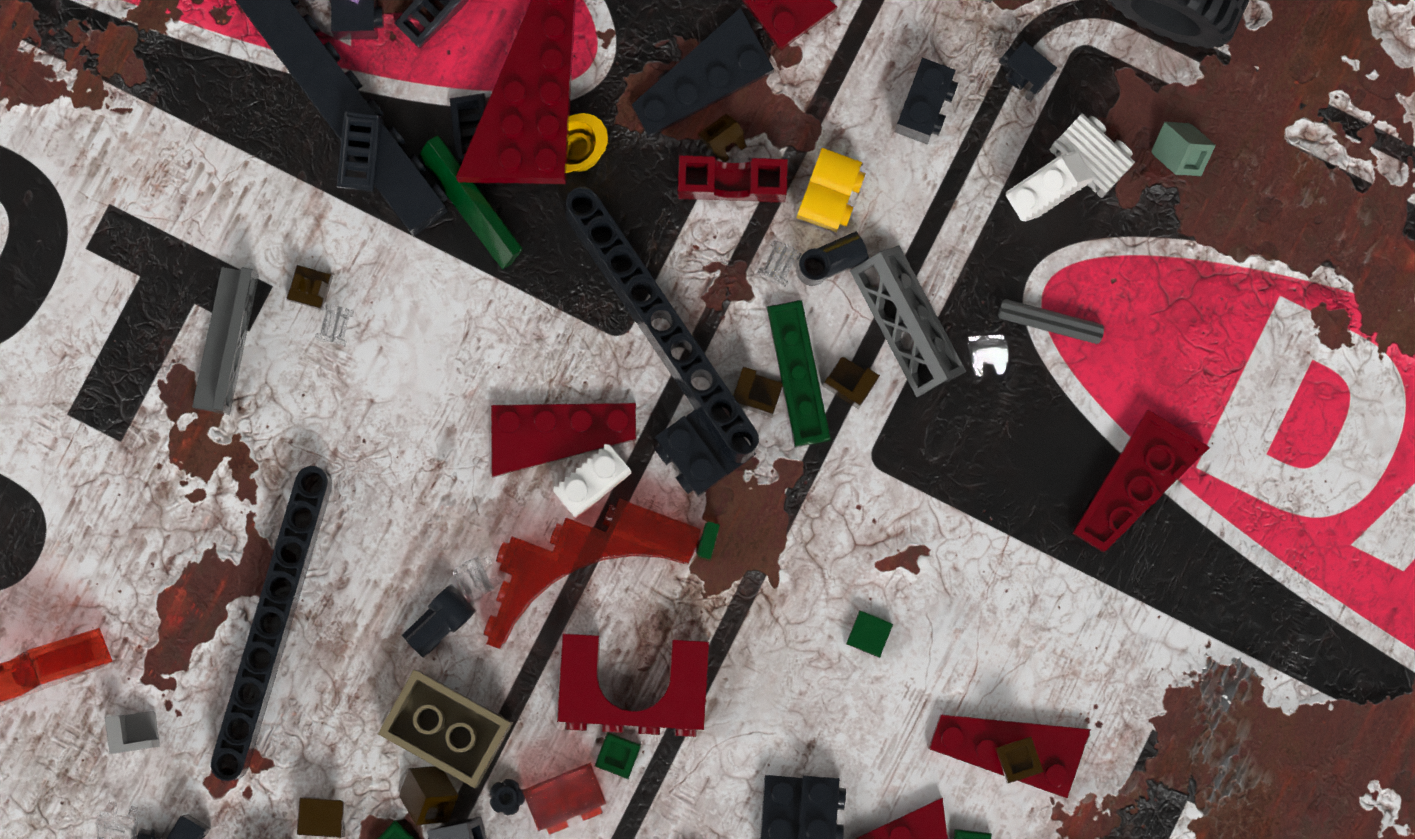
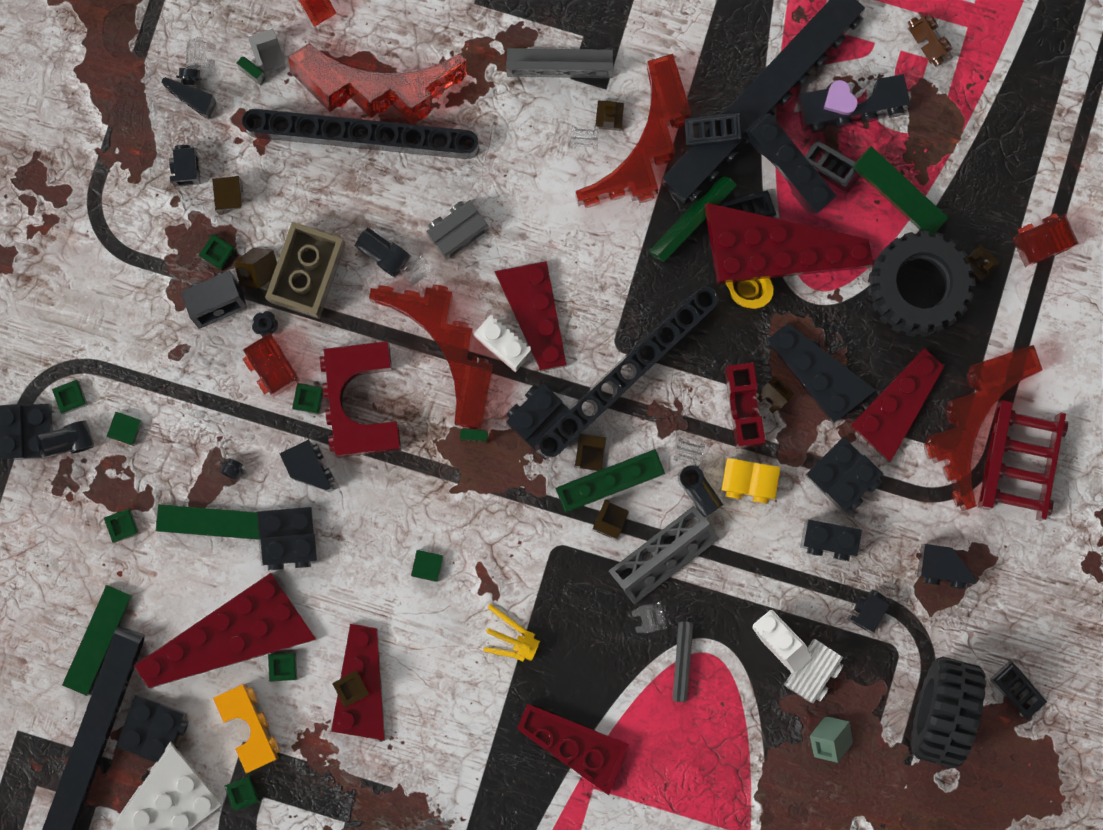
camera: 80 degrees right, 0 degrees up
none -> dark green tile [236,57,266,86]
none -> black slope [279,439,335,492]
none -> clear red arch [288,43,466,124]
none -> dark grey brick [426,200,489,260]
none -> yellow plant [483,604,540,662]
none -> clear red arch [575,54,691,208]
none -> black arch [742,114,837,214]
none -> black plate [805,436,884,513]

